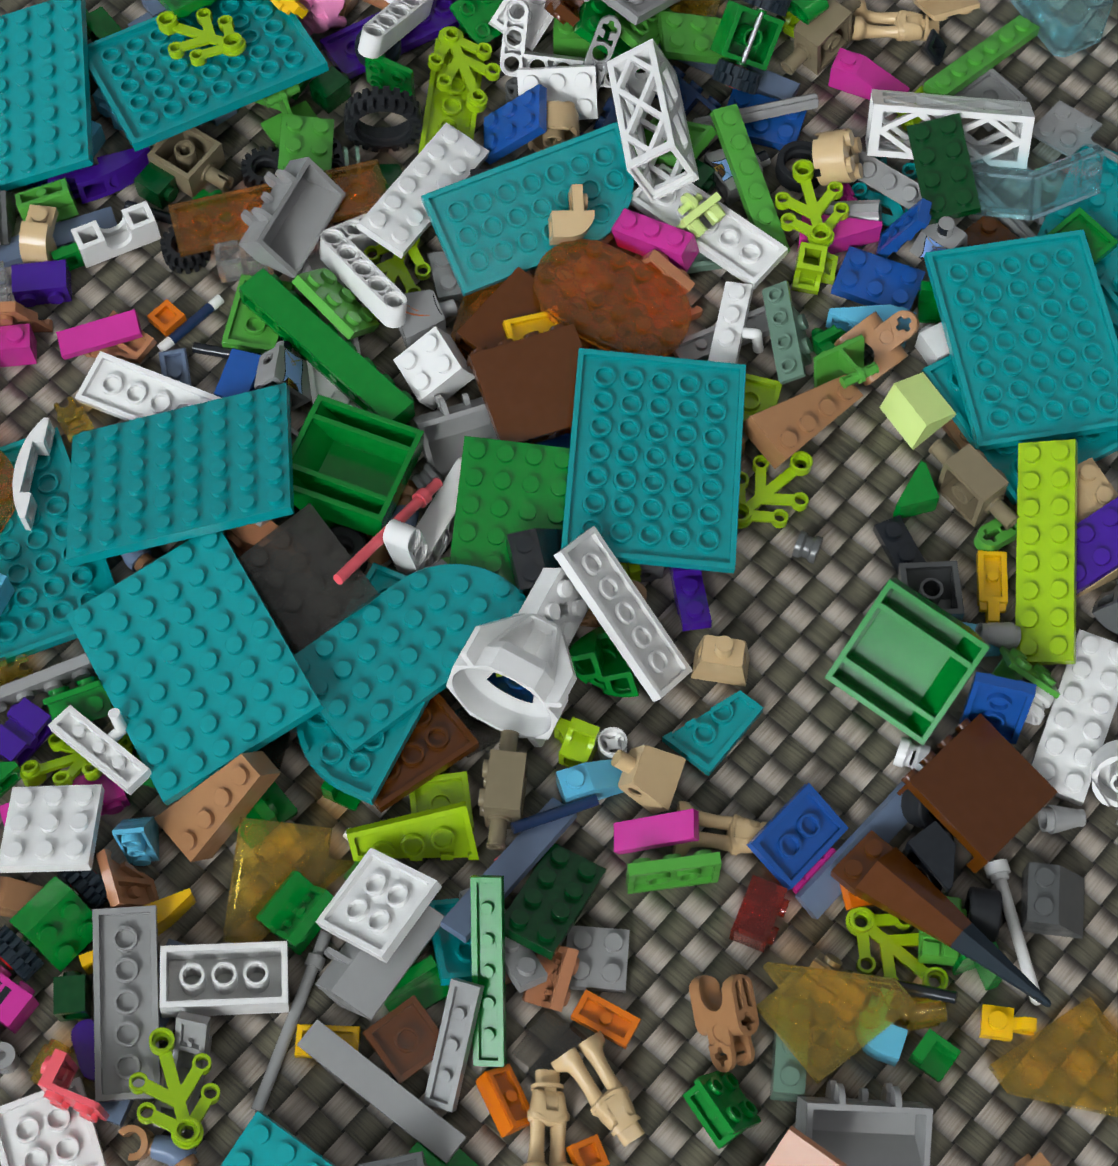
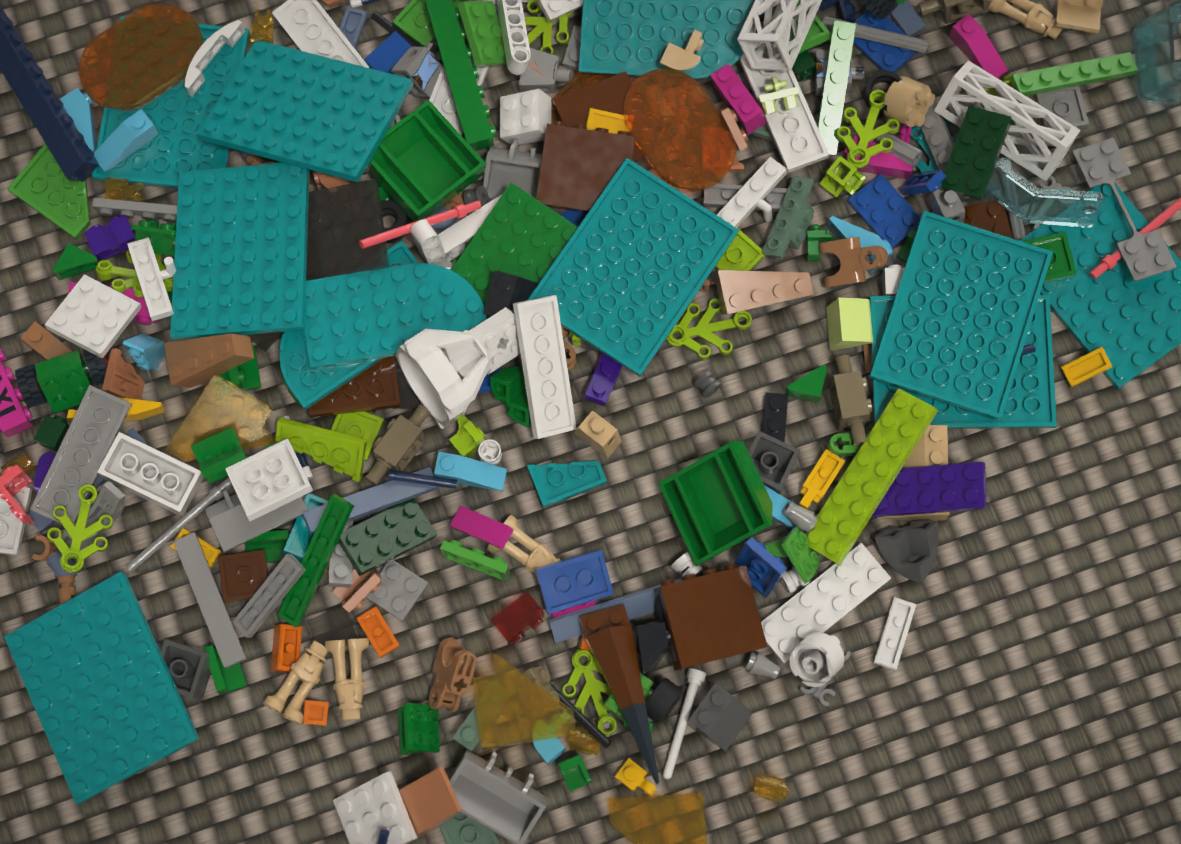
camera: 30 degrees right, 10 degrees up
tan torso [611,745,686,814] -> none
bright green plate [814,334,879,389] -> none
black slope [921,29,947,66] -> none

